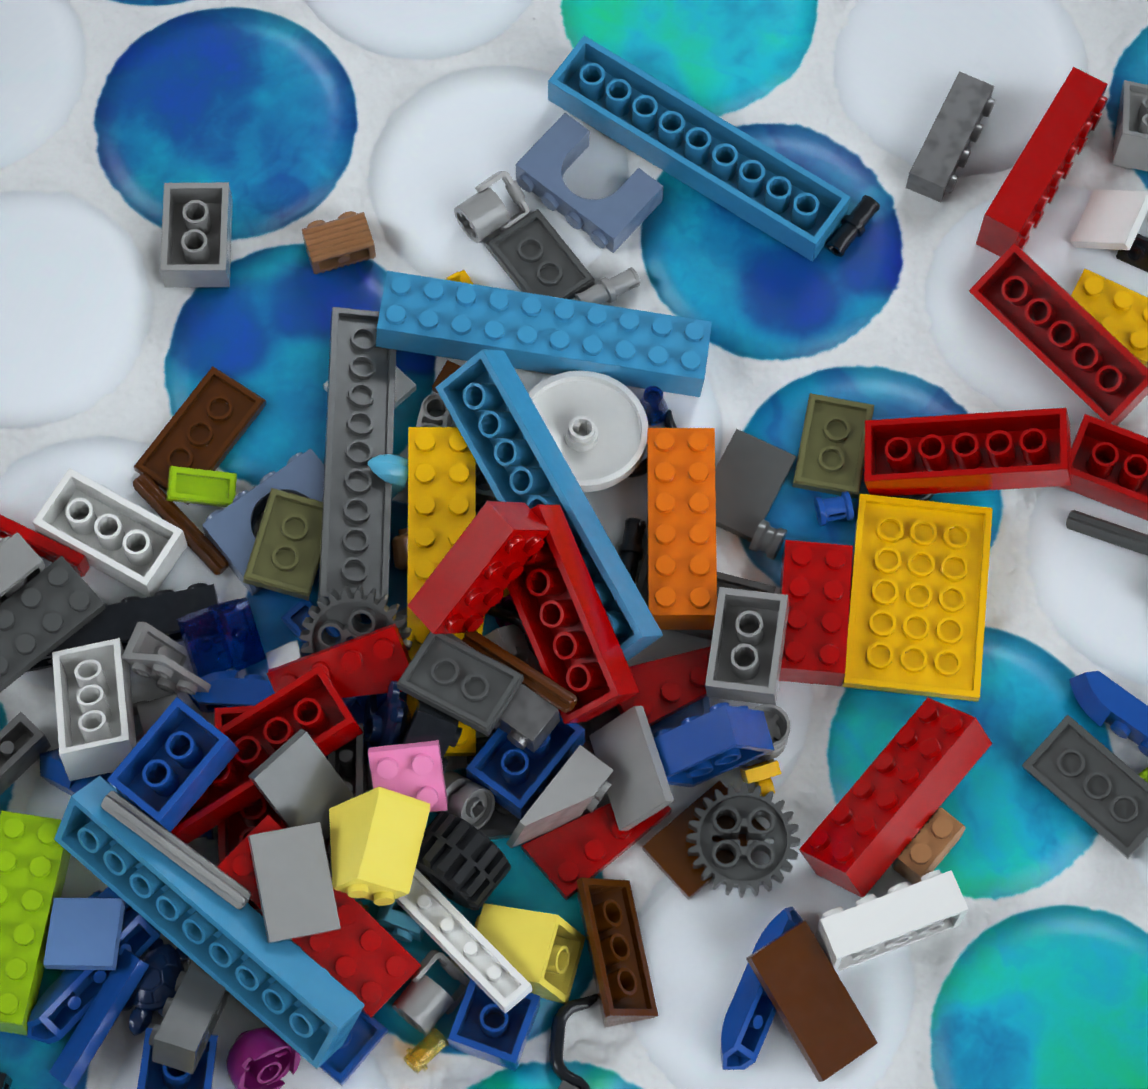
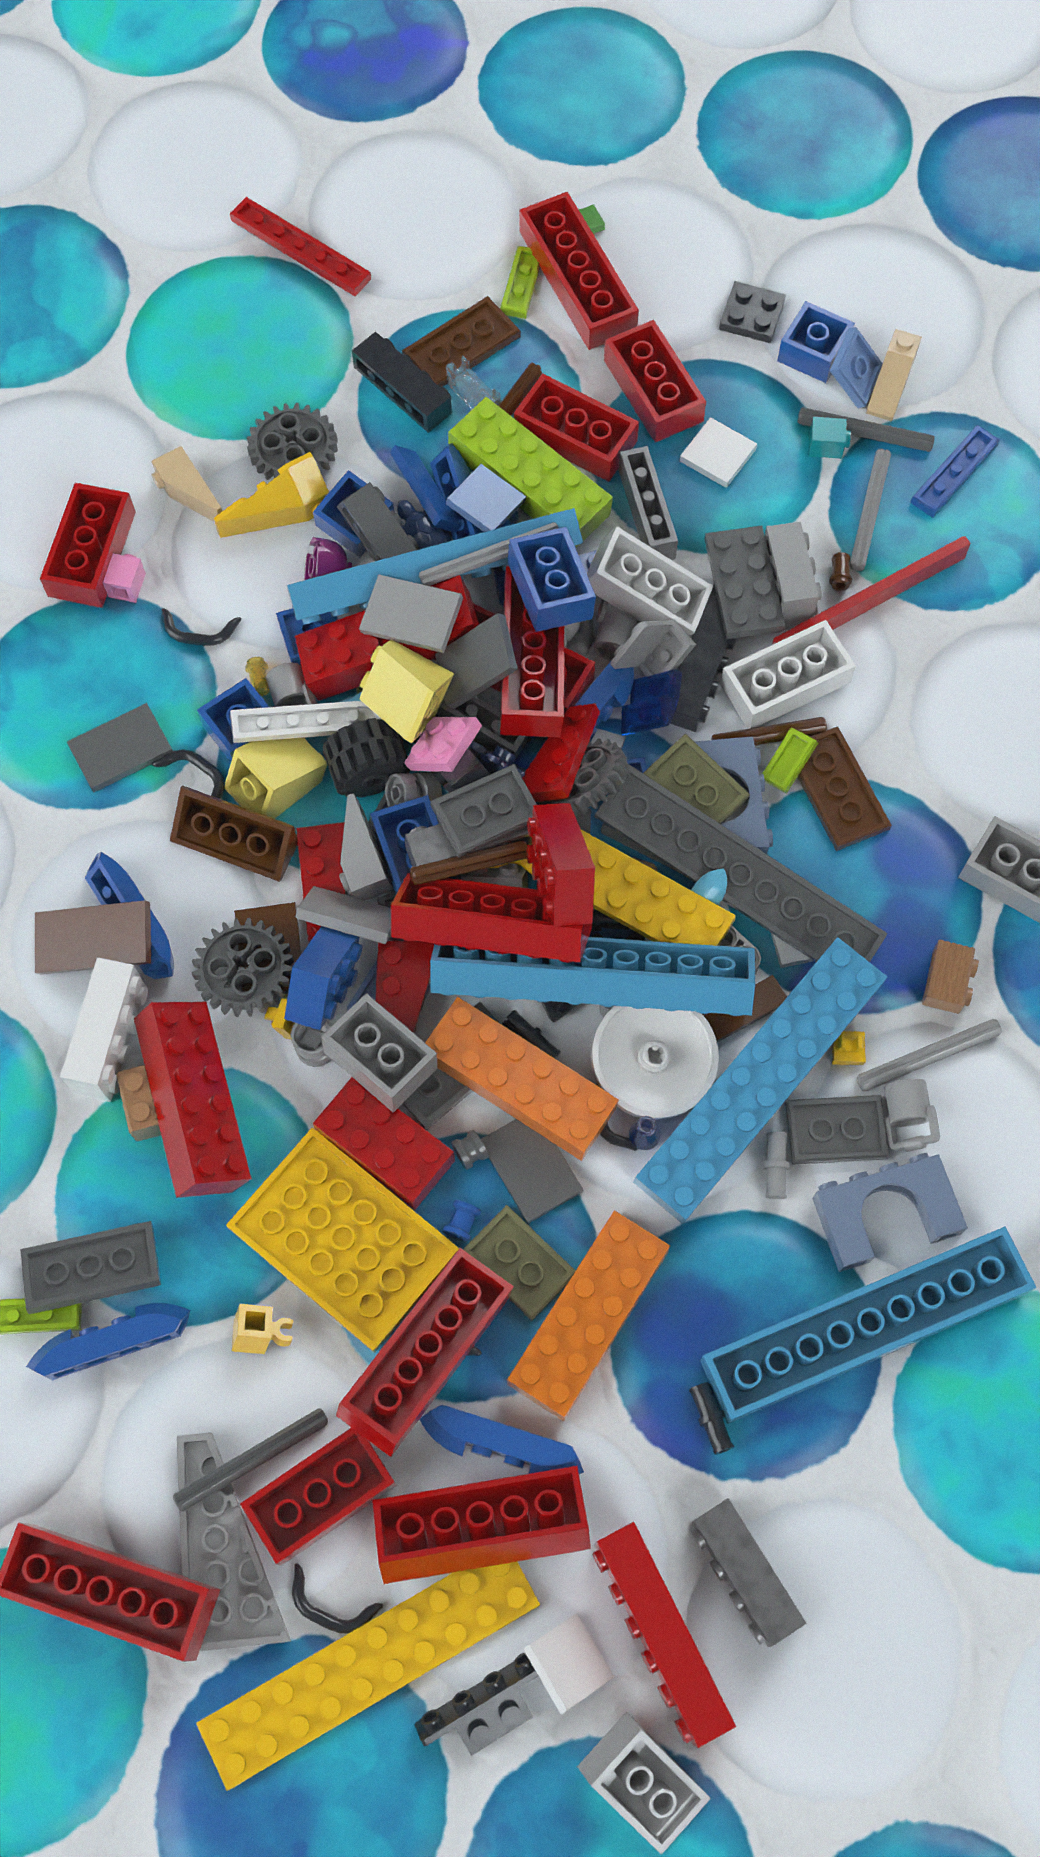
camera: 125 degrees right, 0 degrees up
none -> yellow brick [232,1304,294,1354]
none -> blue brick [419,1405,584,1475]
none -> orange brick [507,1210,671,1422]
none -> light grey axle [856,1019,1002,1091]

